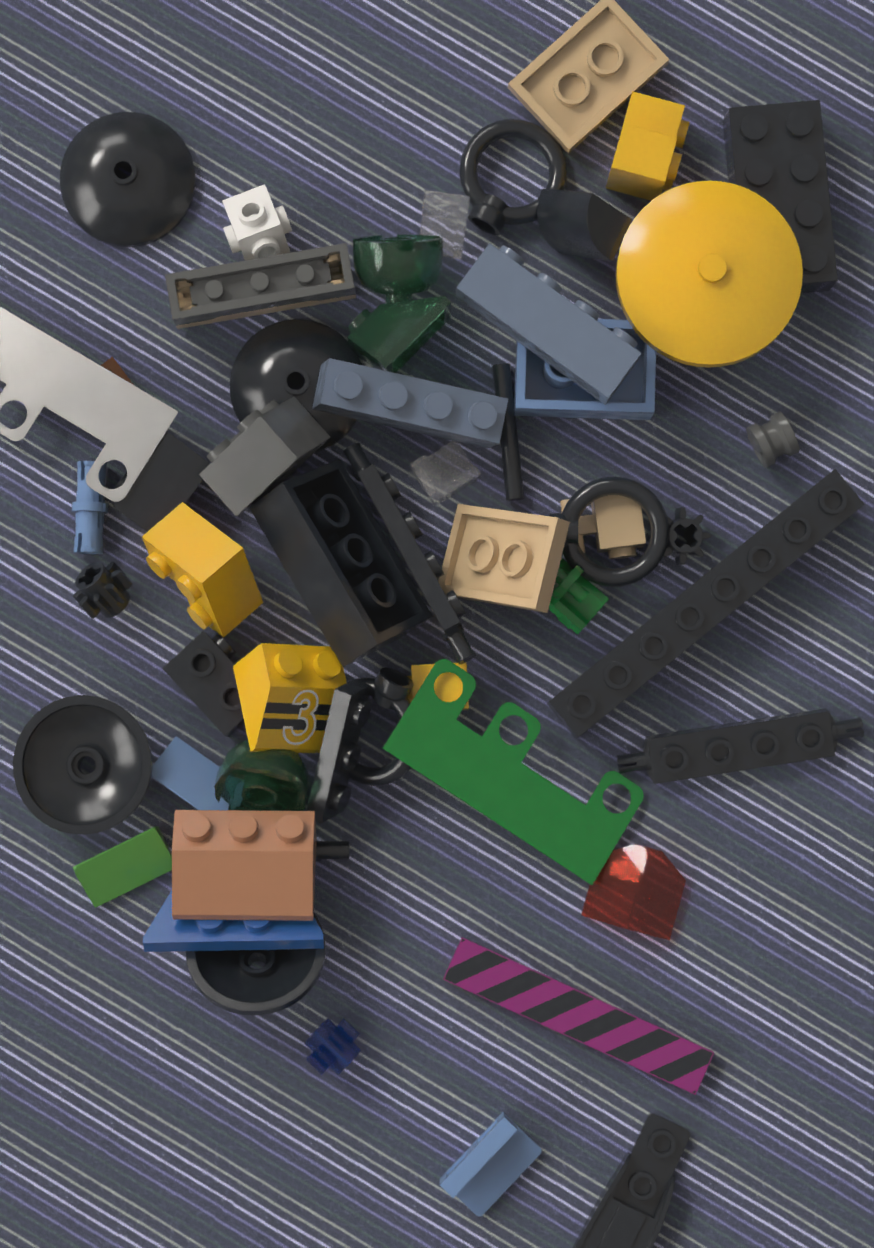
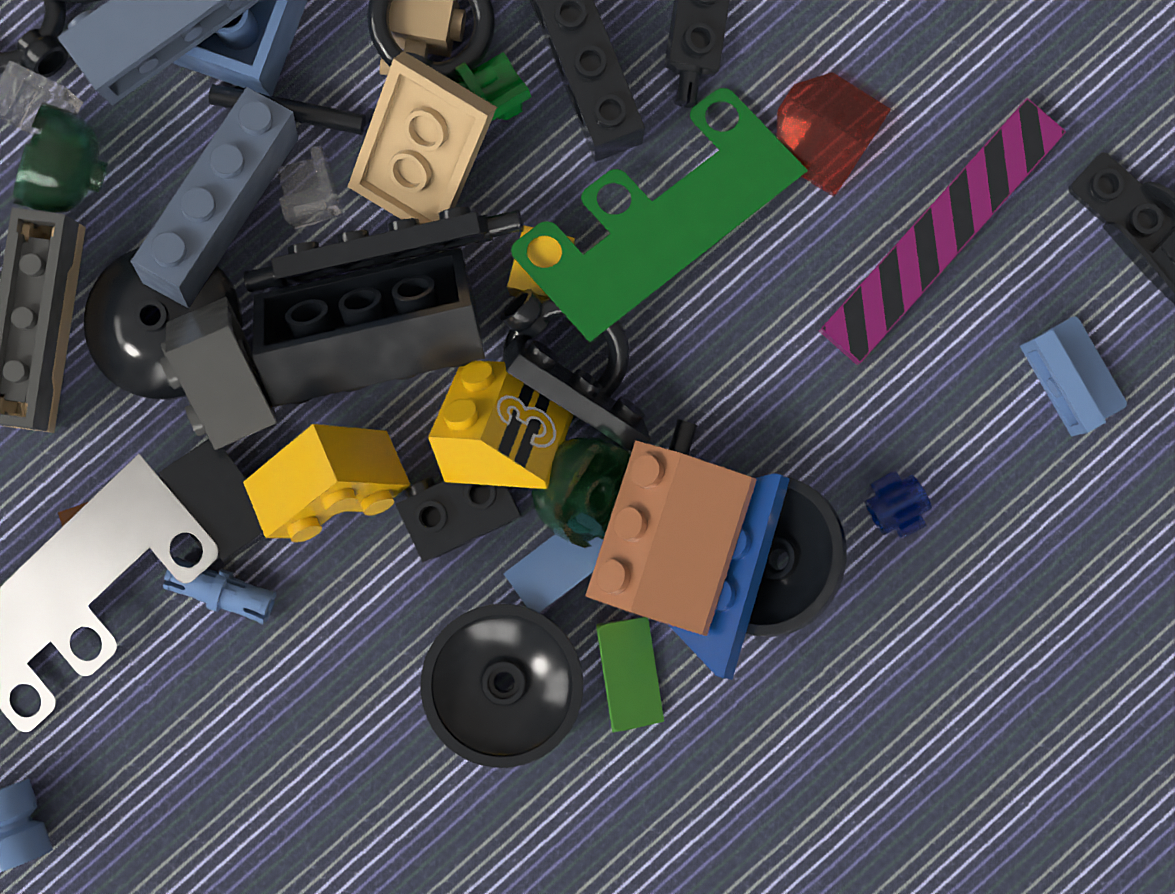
camera: 70 degrees left, 0 degrees up
black gear [73,561,133,619] -> none
clear green slope [347,296,451,373] -> none

